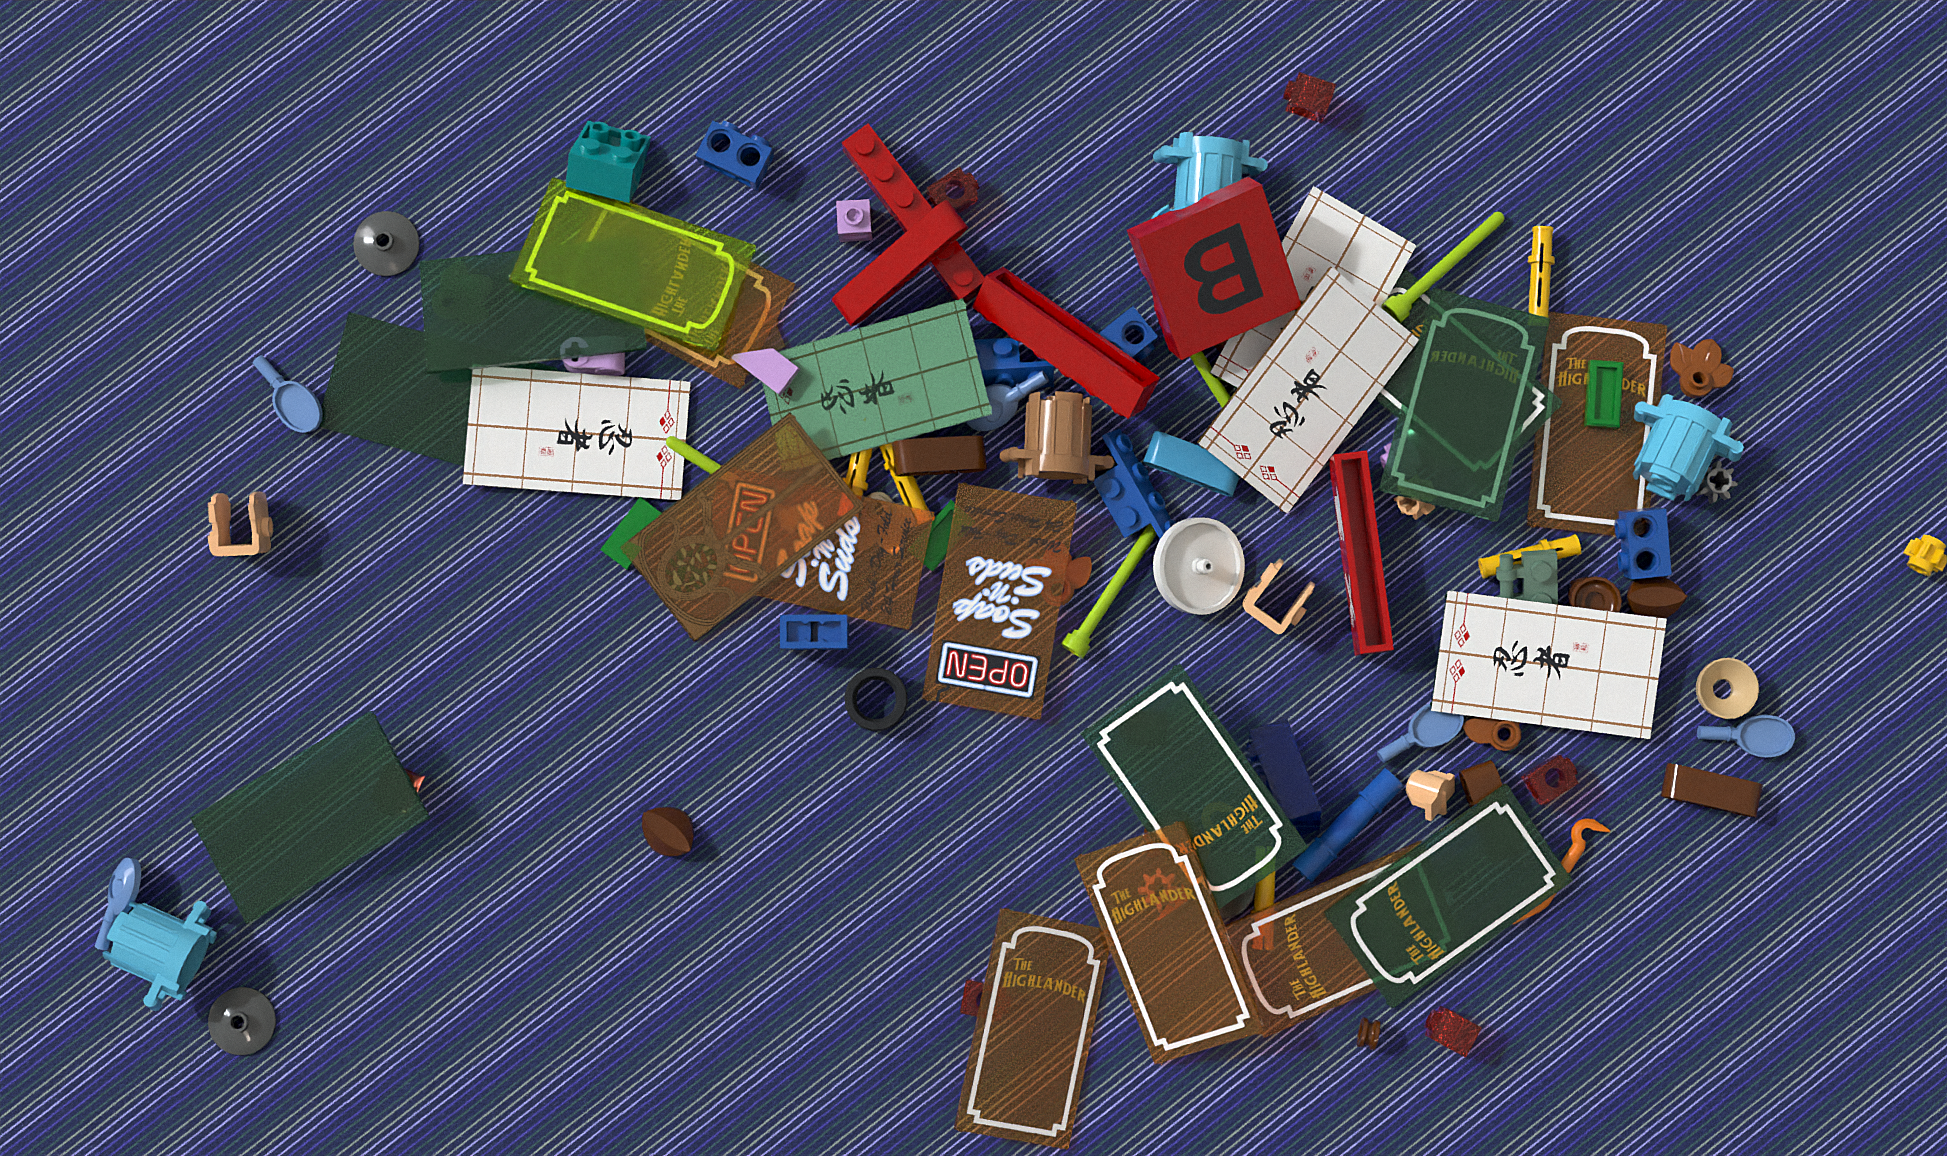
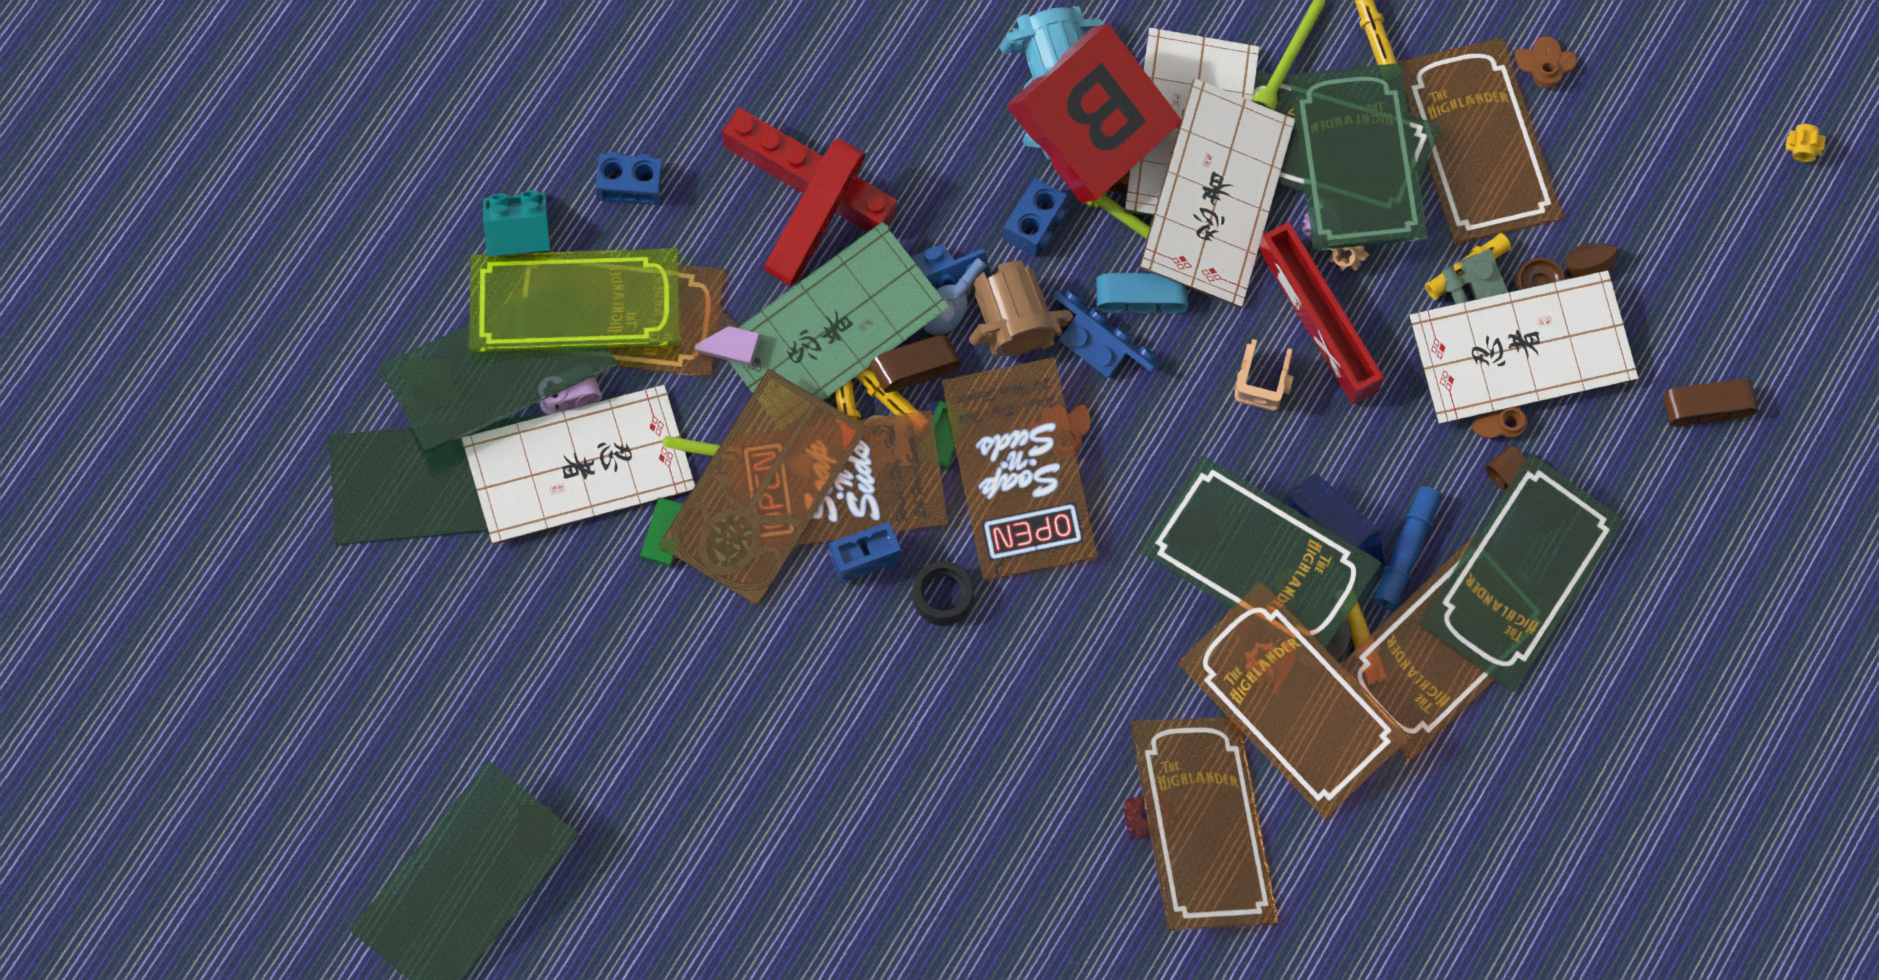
camera: 25 degrees left, 15 degrees down
light nougat piece [208,491,273,556] -> none
medium blue piece [253,355,323,433] -> none
dark grey dish [353,211,420,277] -> none
reddish brown piece [642,807,694,857] -> none
lavender brick [836,199,872,242] -> none
clear red brick [927,166,980,213] -> none
red brick [972,267,1160,419] -> none
lime piece [1061,524,1157,659] -> none
white piece [1153,518,1245,614] -> none
reddish brown bush [1357,1017,1380,1051] -> none
medium blue piece [1377,702,1464,763] -> none
light nougat piece [1406,770,1455,821] -> none
clear red brick [1424,1006,1482,1058] -> none
orange piece [1510,818,1610,924] -> none
clear red brick [1520,755,1579,805] -> none
green tile [1584,360,1624,429] -> none
blue brick [1614,507,1672,579] -> none
medium azure container [1633,394,1744,501] -> none
light grey gear [1696,461,1738,504] -> none
tan piece [1696,658,1759,719] -> none
medium blue piece [1697,715,1795,757] -> none

